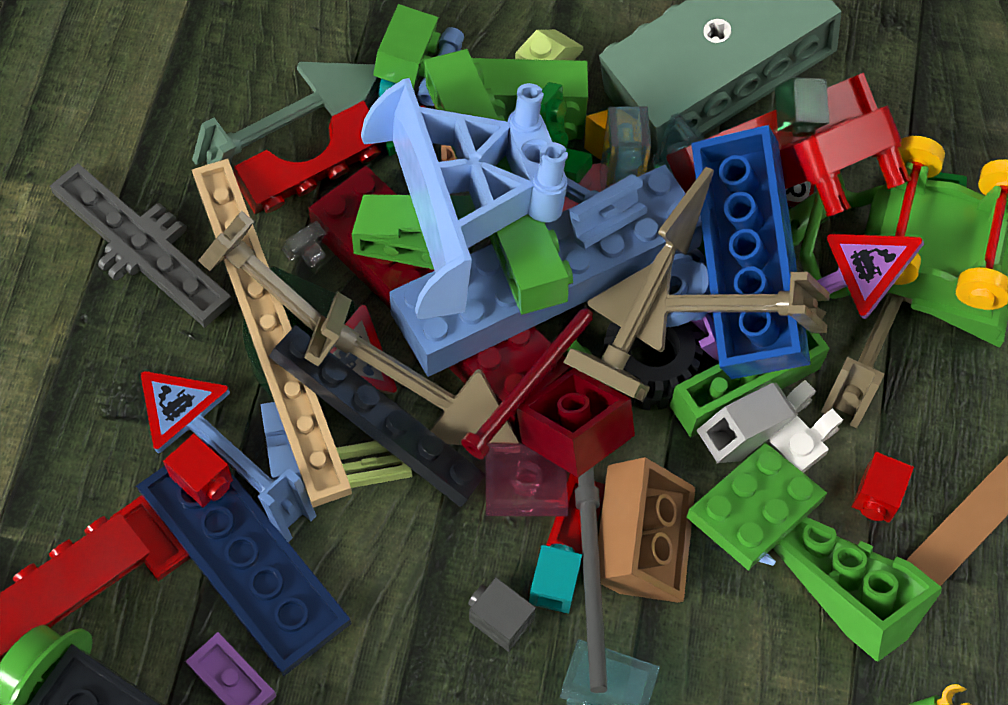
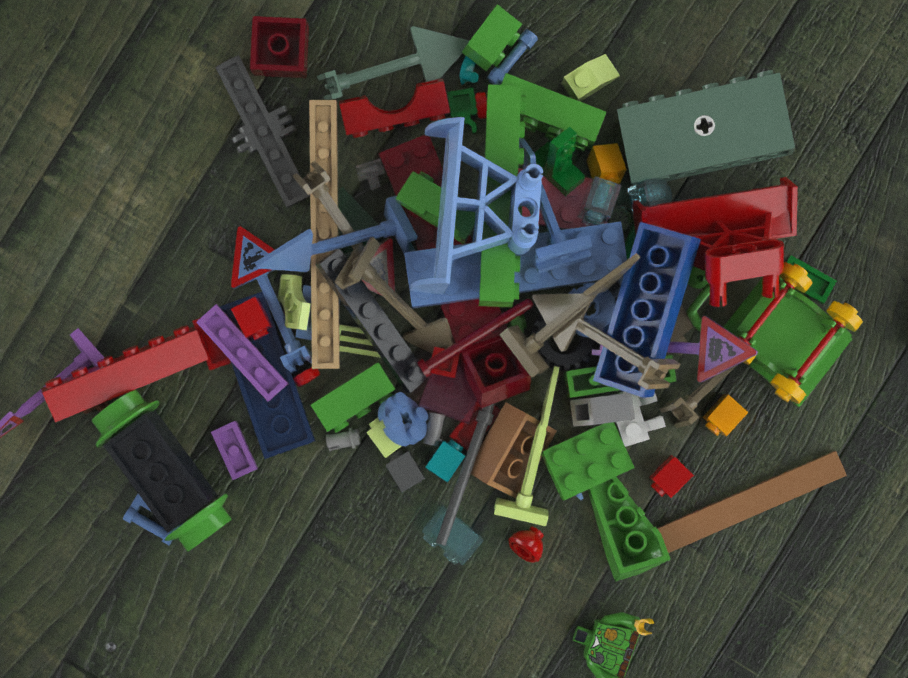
camera: 20 degrees right, 25 degrees up
clear green brick [775,77,830,137] -> none
none -> medium lavender plate [196,304,289,401]
none -> dark red brick [250,16,309,78]
none -> medium blue piece [255,196,417,272]
none -> yellowish green tile [277,274,311,330]
none -> red tile [293,367,320,387]
none -> bright green brick [311,362,396,433]
none -> light grey pin [326,427,361,451]
none -> yellowish green brick [367,418,401,458]
none -> medium blue plate [378,392,428,446]
none -> light grey pin [423,412,445,446]
none -> red plate [431,347,460,378]
none -> yellowish green piece [494,366,559,526]
none -> red brick [508,527,544,563]
none -> light orange brick [703,394,748,436]

